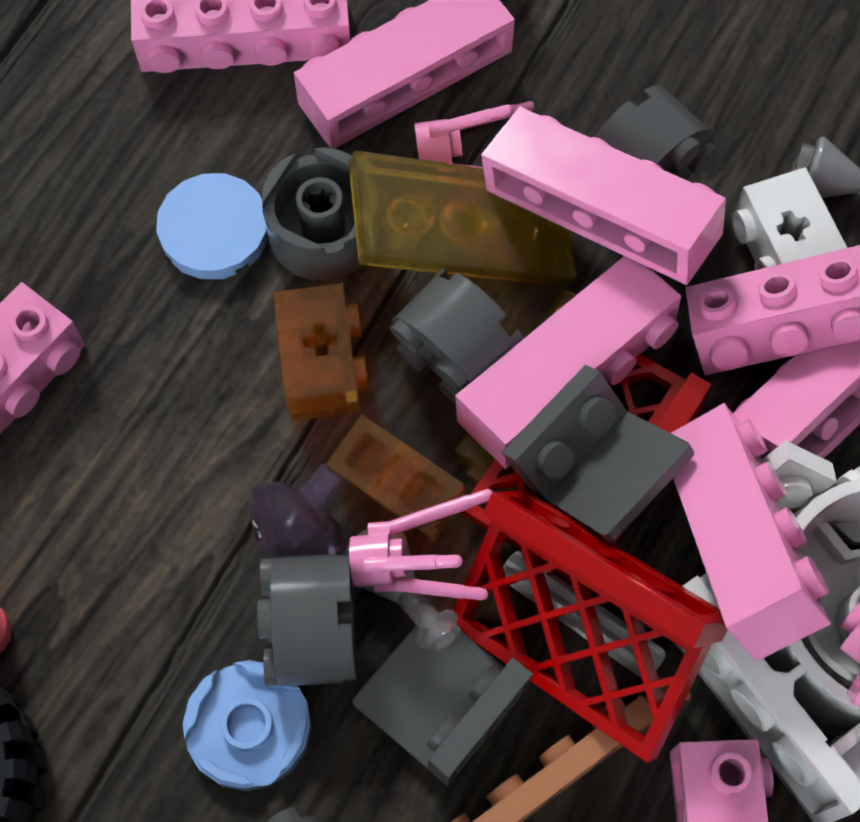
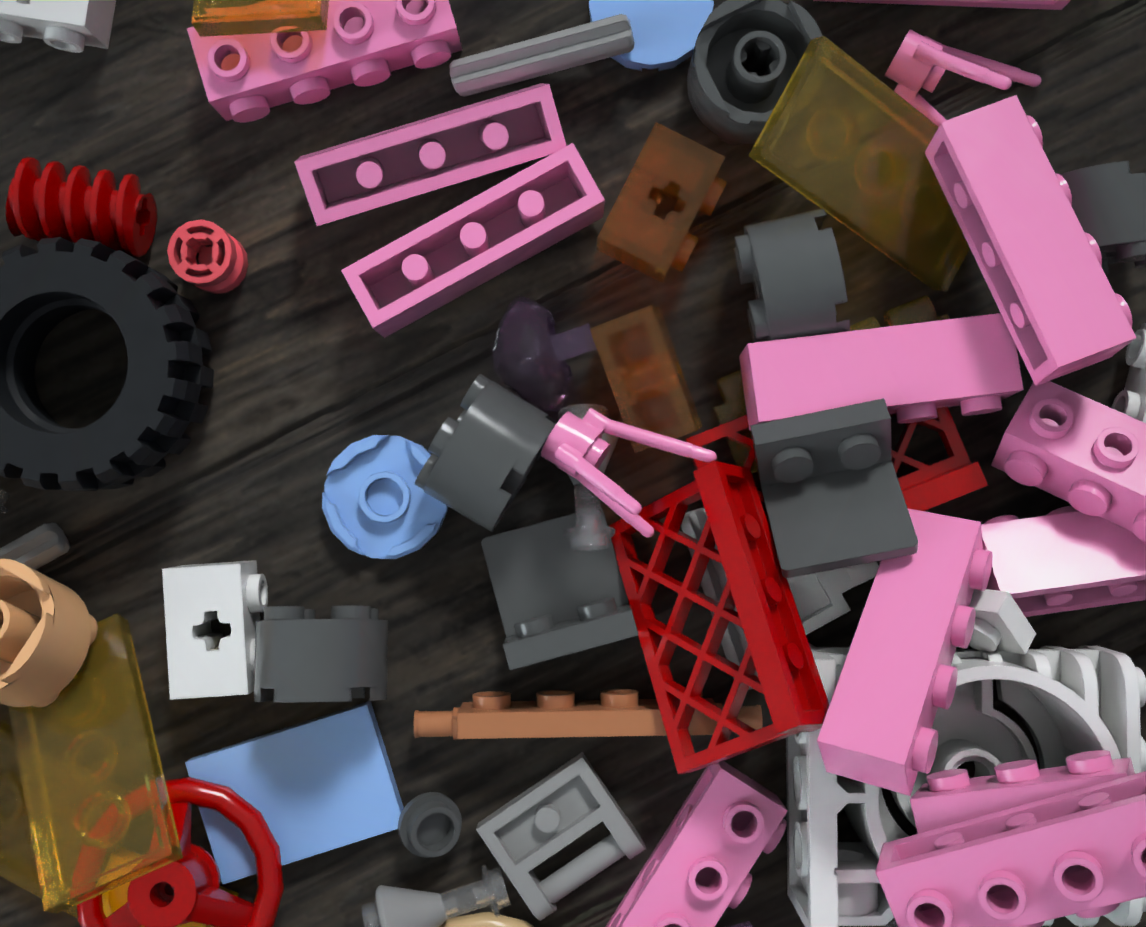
camera: 35 degrees right, 20 degrees up
none -> bright pink brick [294,83,567,226]
none -> bright pink brick [341,143,605,338]
none -> light grey axle [449,14,634,97]
none -> white plate [787,562,879,635]

